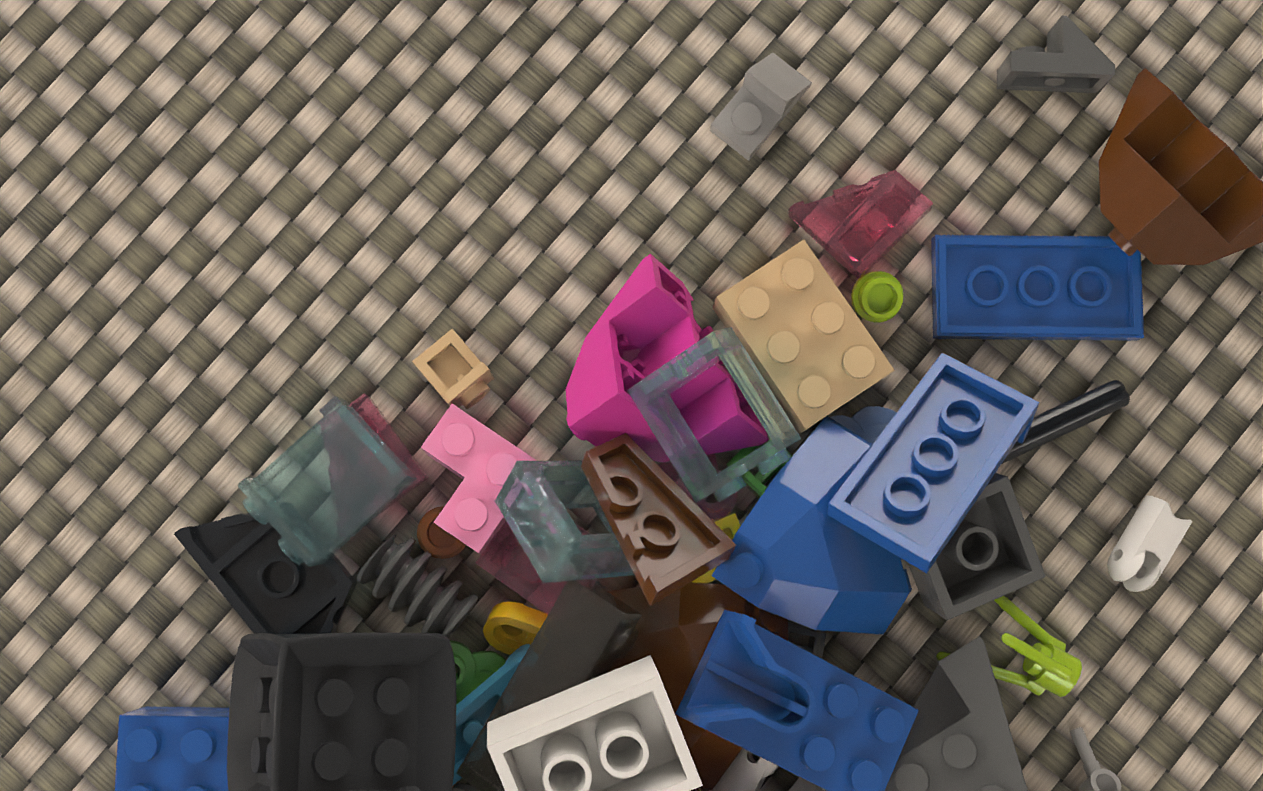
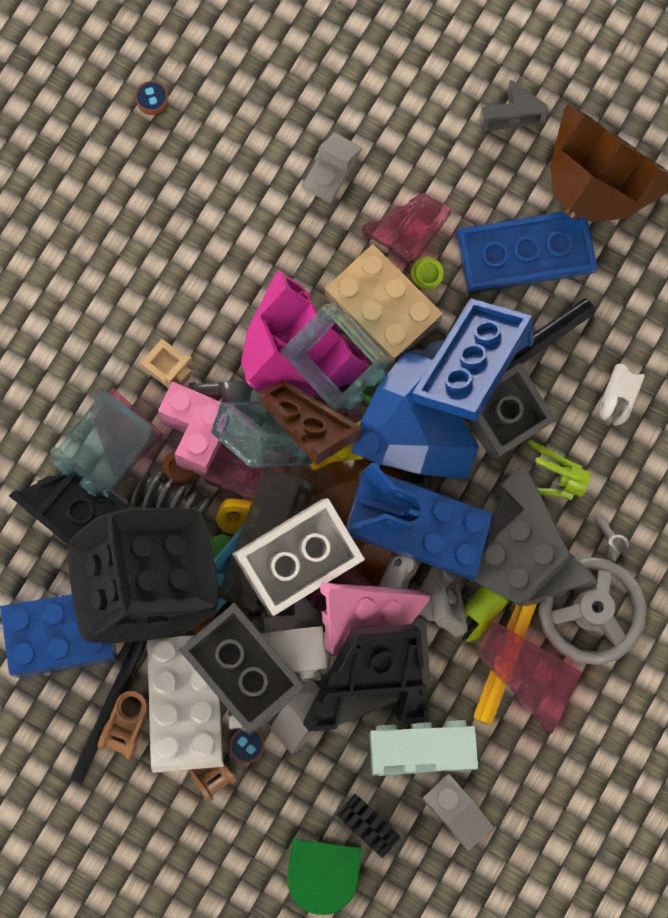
camera: 15 degrees left, 5 degrees down
none -> dark grey bar [189,381,252,409]

